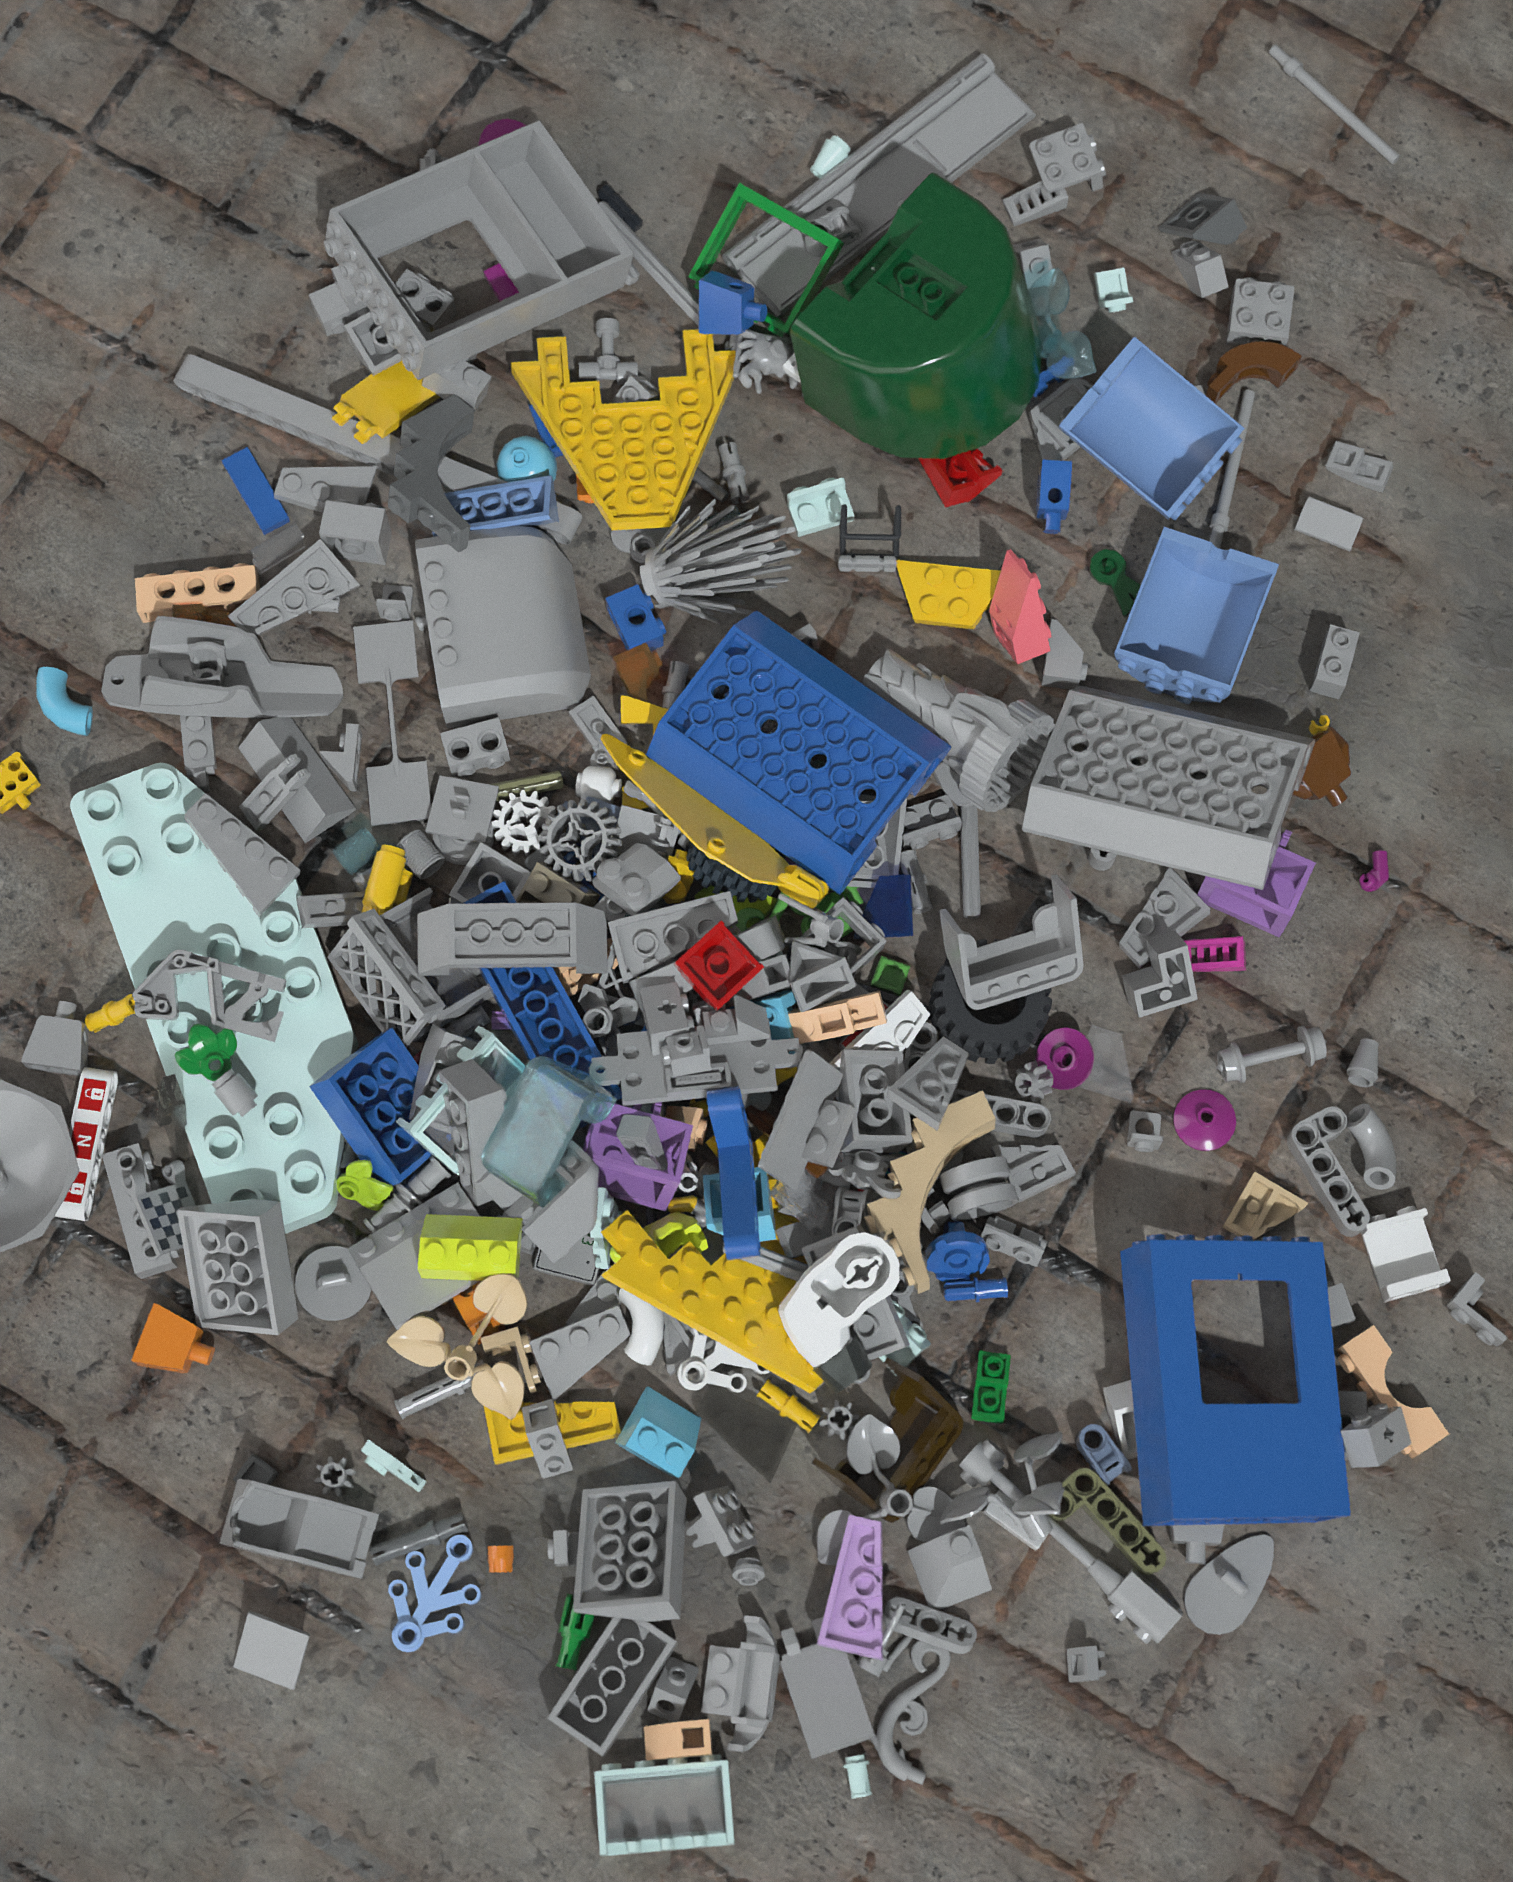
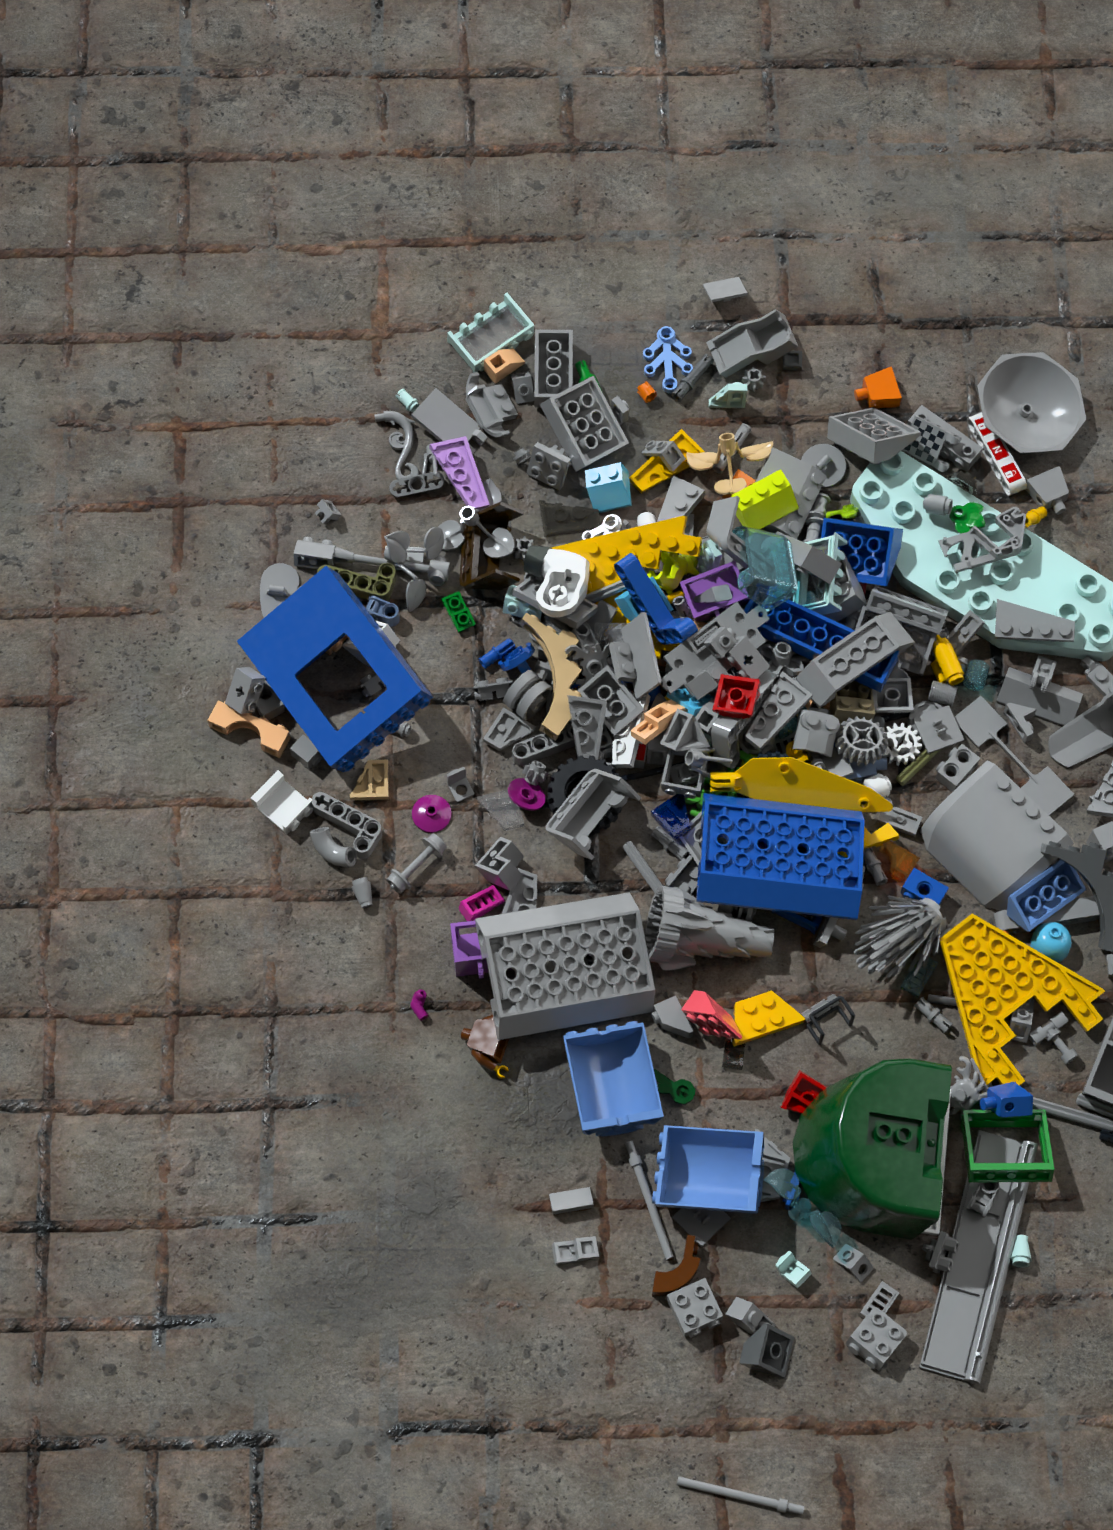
camera: 145 degrees right, 5 degrees down
light grey bracket [376,585,413,621] -> none
tan bracket [481,1327,541,1394] -> none
yellow pin [756,1379,821,1433] -> none
light aqua bracket [787,478,854,537] -> none
bright green tile [871,956,910,996] -> none
light grey slope [907,1525,992,1611] -> none
blue torso [1036,460,1072,534] -> none
light grey brick [1310,624,1360,699] -> none
light grey bracket [1446,1272,1507,1347] -> none

